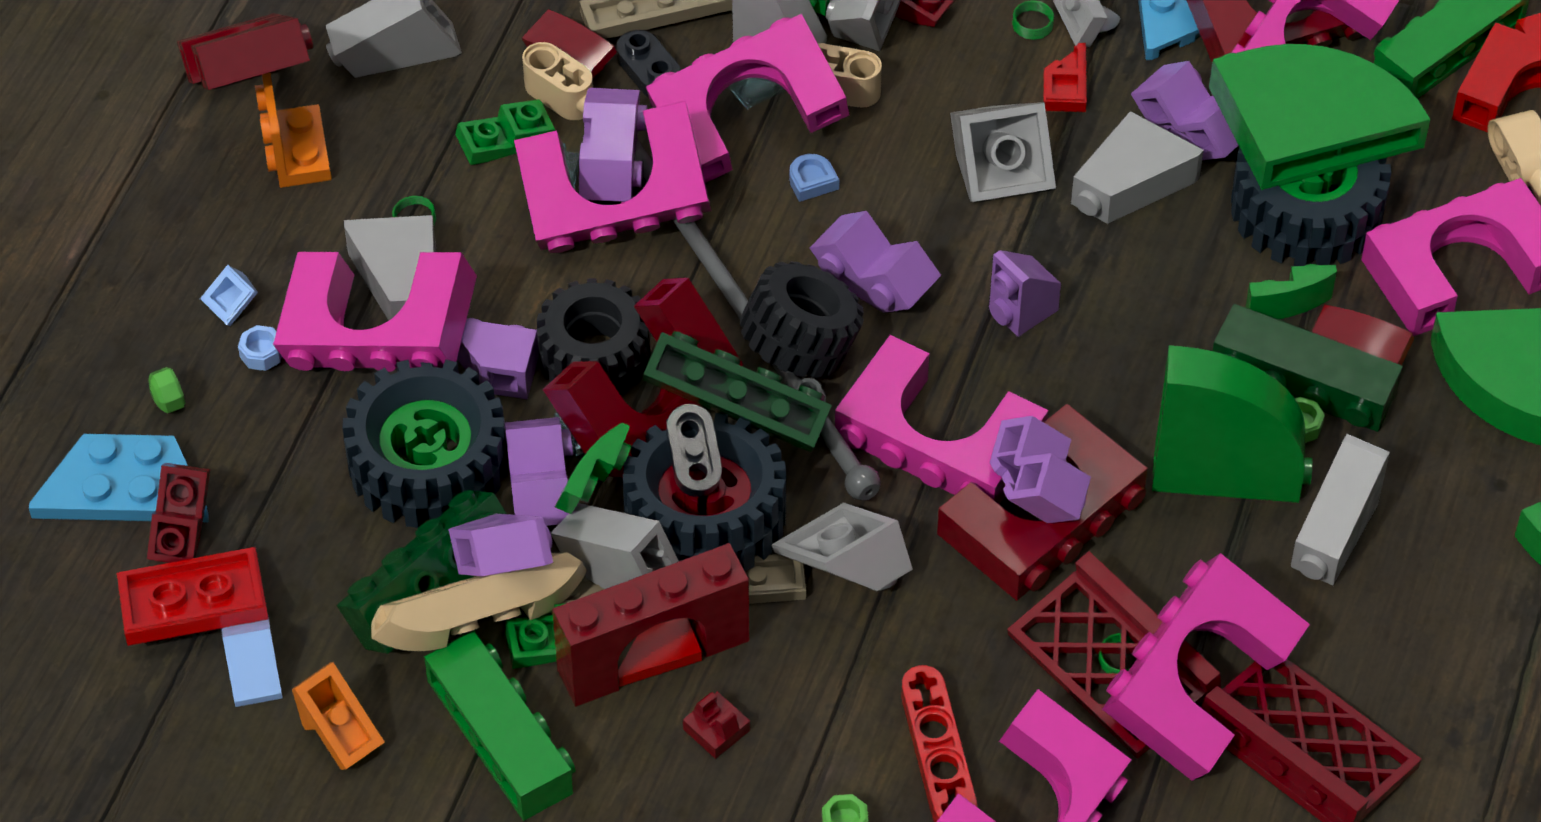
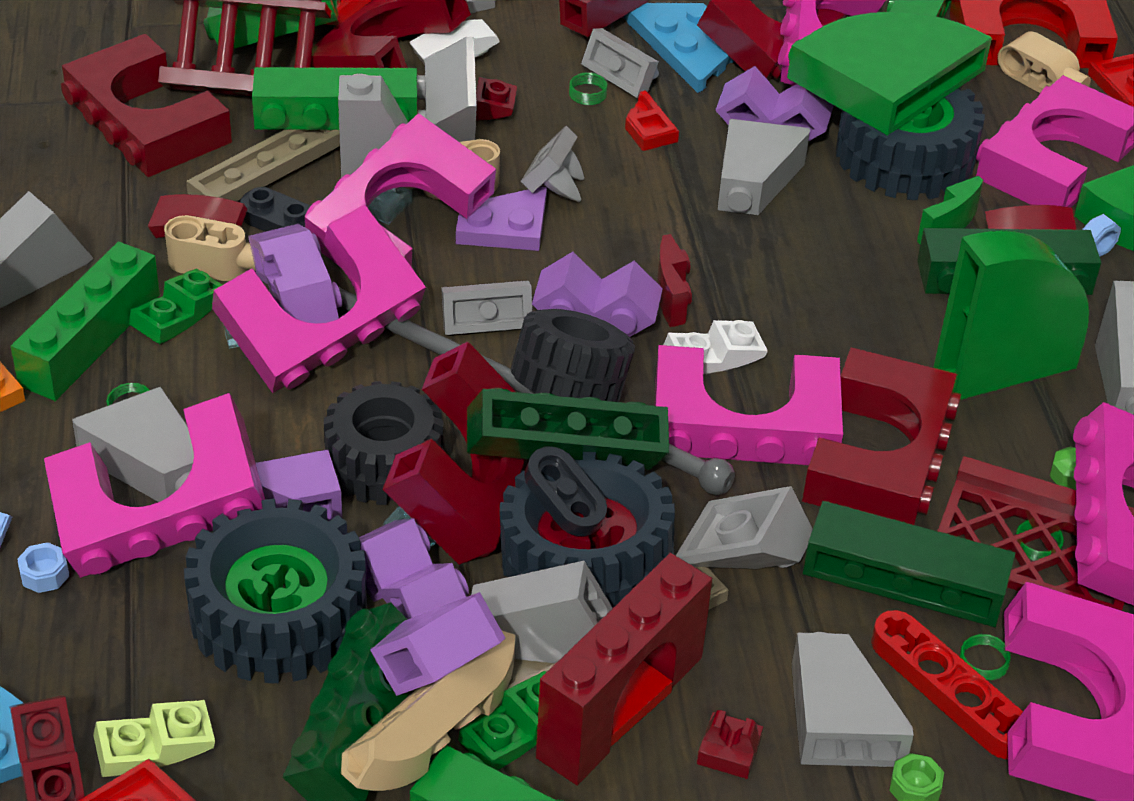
camera: 30 degrees left, 10 degrees down
green slope [554,423,631,514] -> none
medium blue tile [789,154,839,202] -> none
light grey slope [950,102,1056,202] -> none
medium lavender slope [989,250,1061,337] -> none
medium lavender brick [990,416,1091,523] -> none
none -> green brick [11,241,160,401]
none -> yellowish green slope [93,700,215,777]
none -> light grey tile [441,281,532,335]
none -> medium lavender wing [456,187,547,251]
none -> light grey tile [521,126,584,202]
none -> dark red slope [657,234,692,327]
none -> white slope [664,320,768,374]
none -> light grey slope [792,632,914,767]
none -> dark green brick [803,501,1016,628]
none -> green axle [960,634,1011,680]
none -> light blue tile [1082,214,1121,257]

